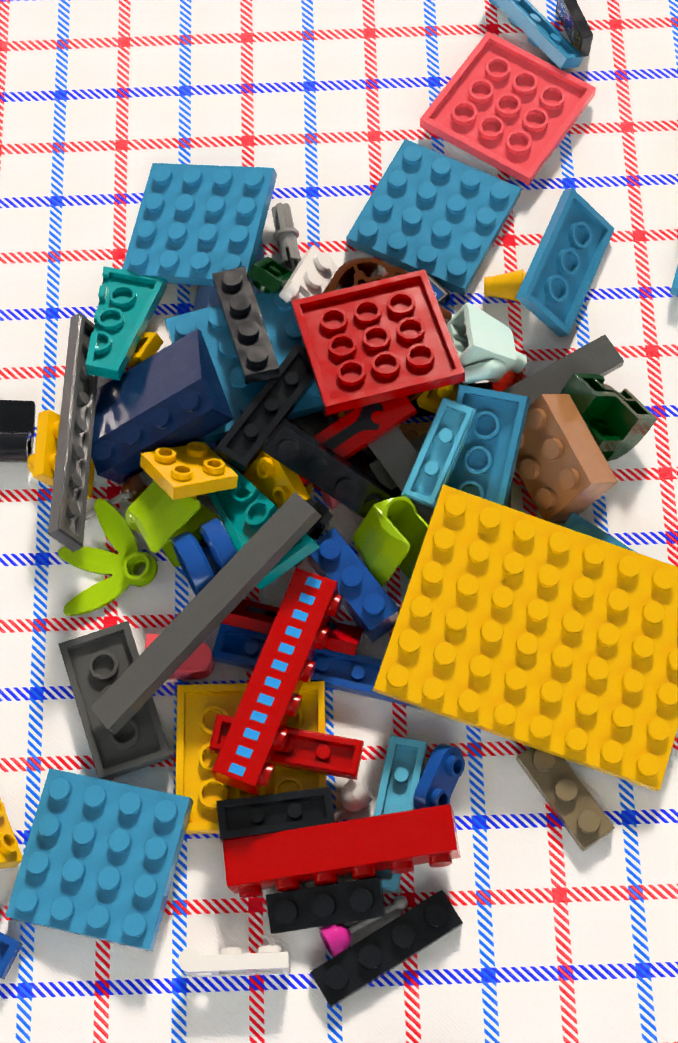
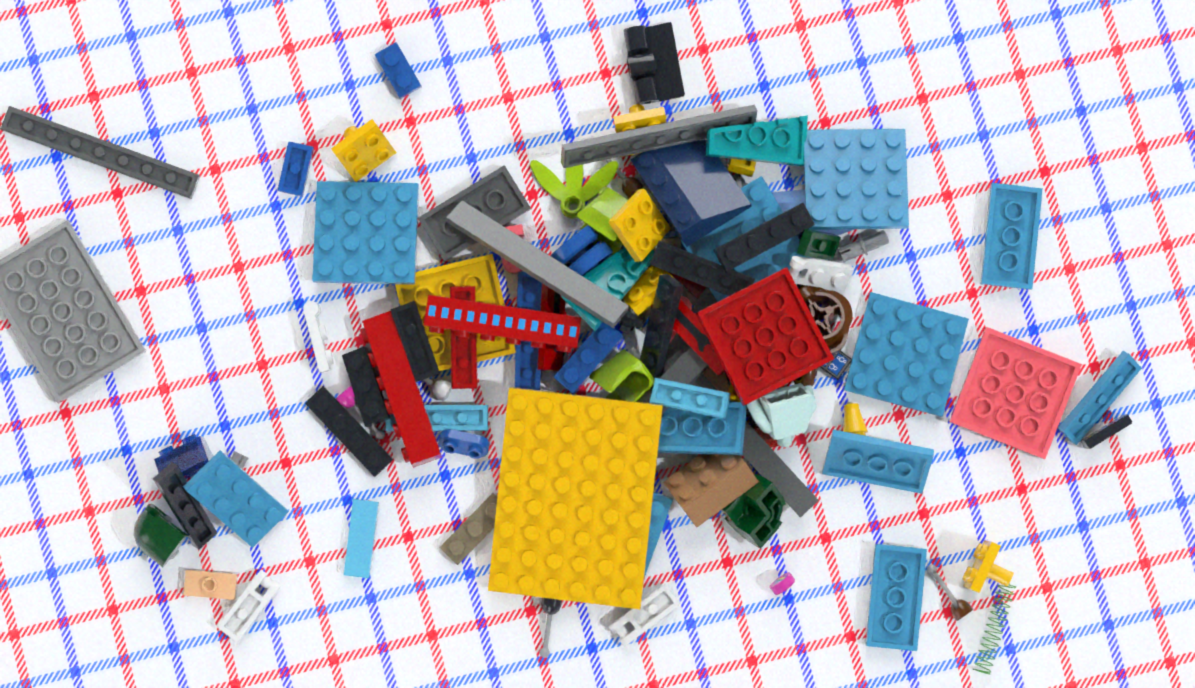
camera: 75 degrees right, 20 degrees up
none -> medium azure tile [344,499,379,578]
none -> dark azure plate [980,183,1043,290]

